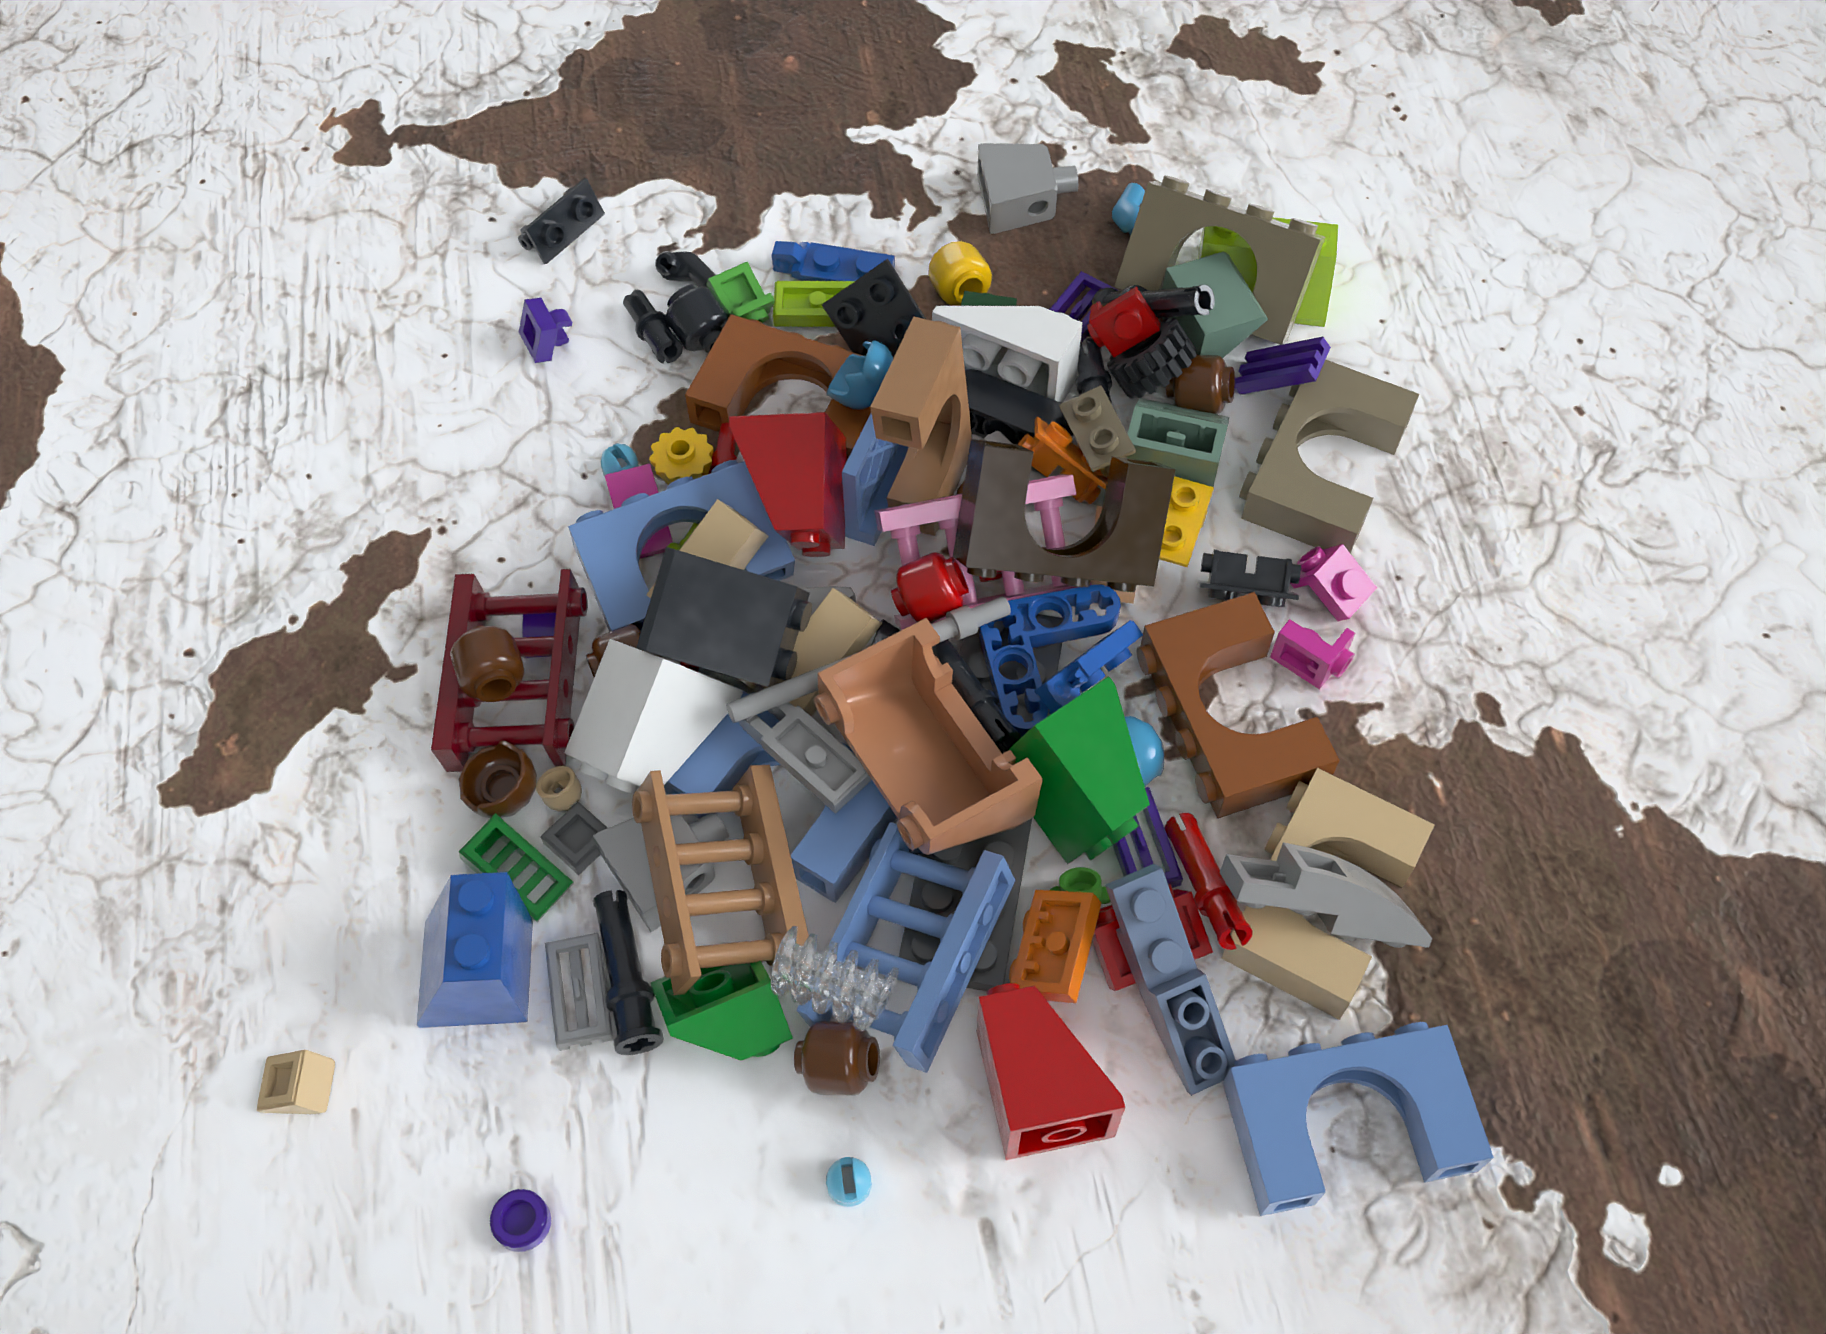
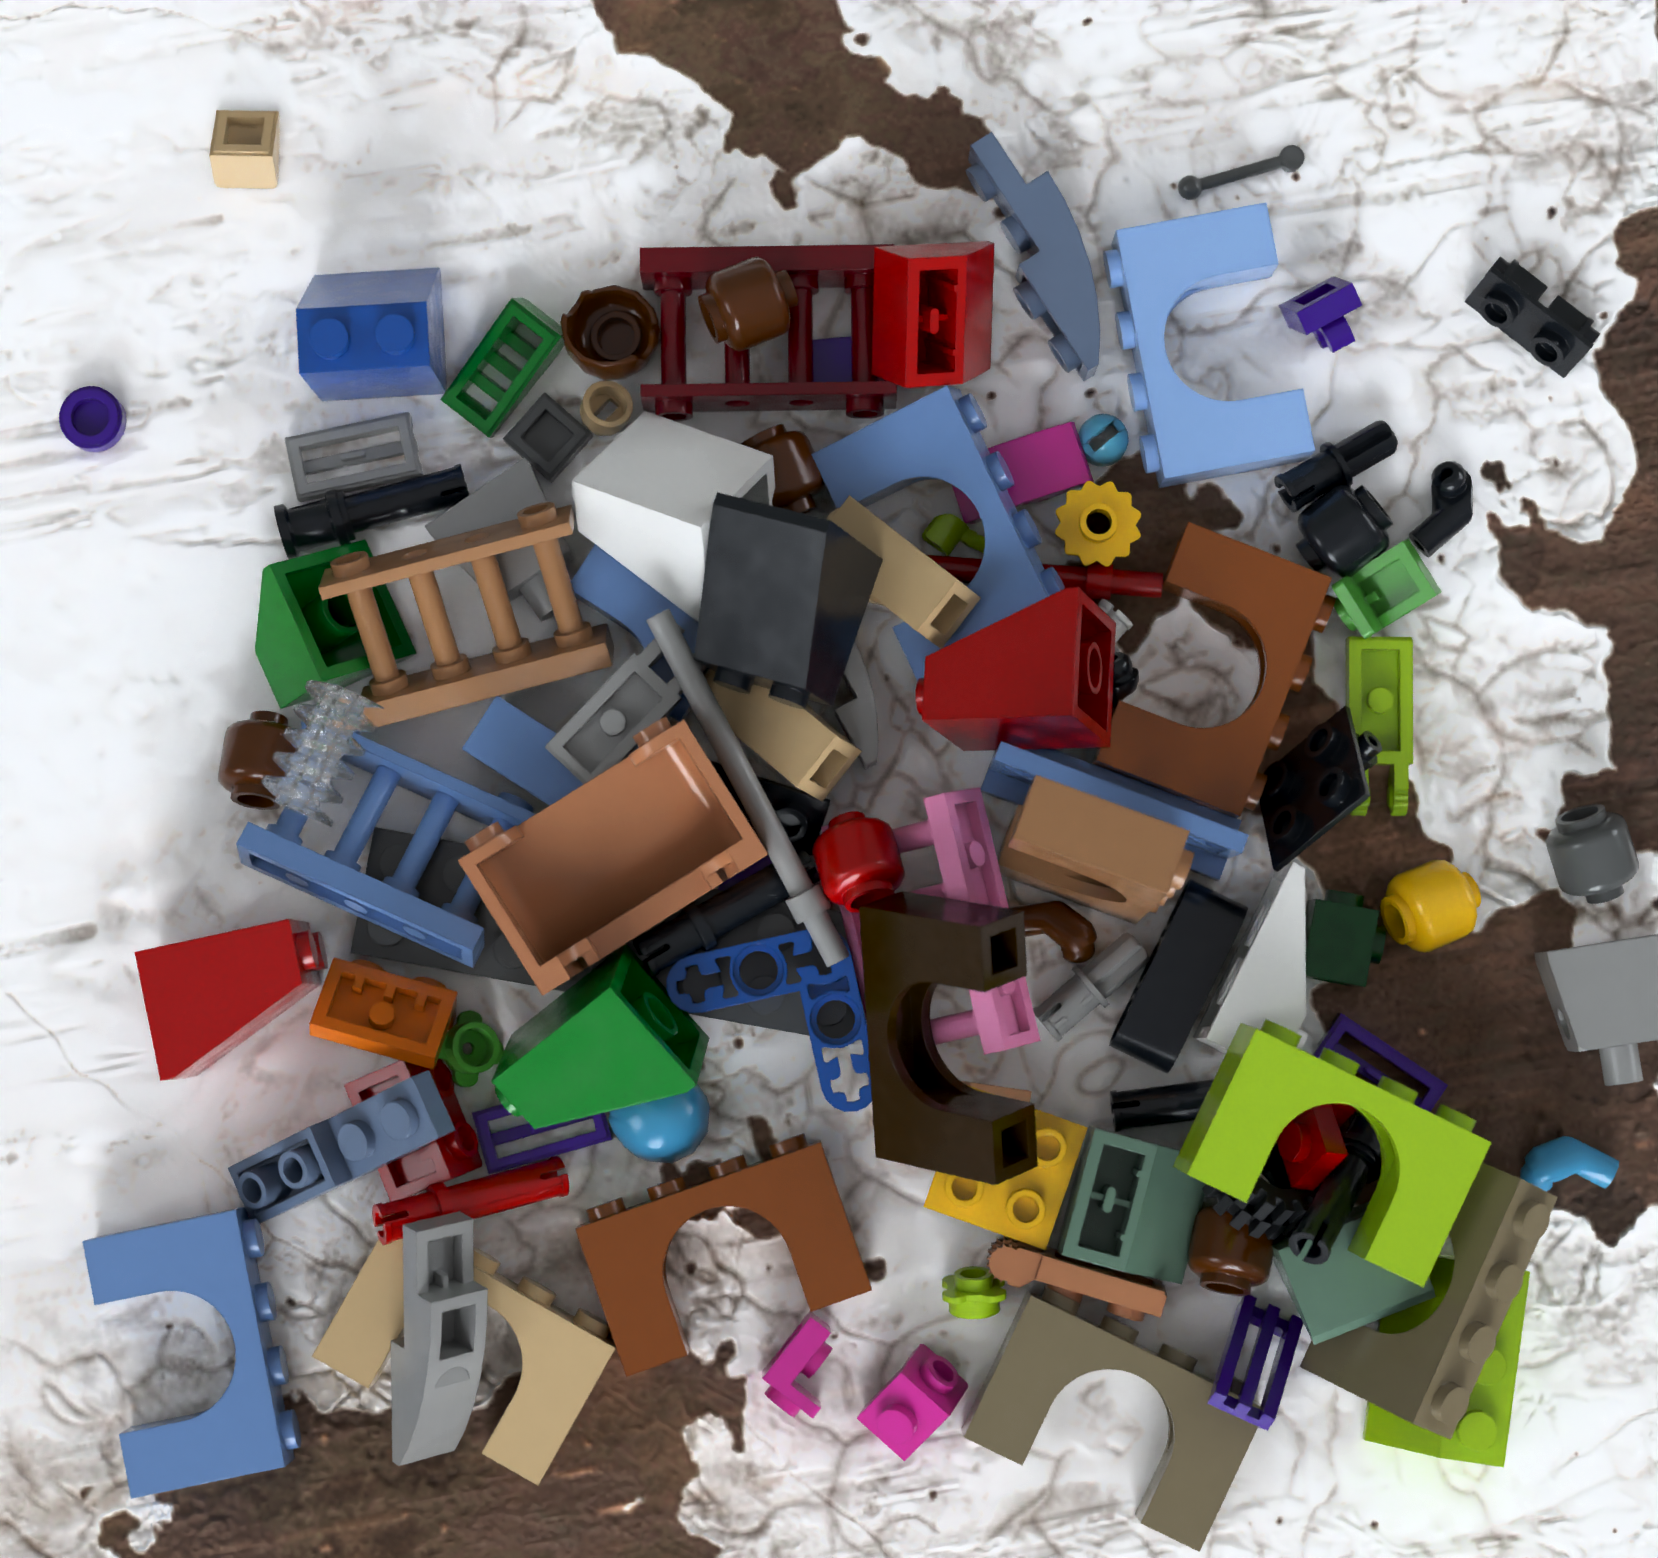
camera: 90 degrees right, 25 degrees up
blue hinge [771,241,895,281] -> none
dark azure hair [826,341,893,410] -> none
medium azure hinge [826,1157,872,1207] -> none
orange hinge [1018,416,1108,504] -> none
blue hinge [1034,620,1143,714] -> none
dark tan hinge [1059,385,1136,477] -> none
black hinge [1197,549,1301,607] -> none
none -> red slope [872,241,995,388]
none -> lime plate [942,1266,1006,1319]
none -> sand blue slope [966,132,1100,382]
none -> nougat hinge [987,1236,1167,1321]
none -> light blue arch [1103,202,1315,488]
none -> lime arch [1173,1019,1492,1288]
none -> dark grey hinge [1178,145,1305,200]
none -> dark grey head [1545,804,1639,904]

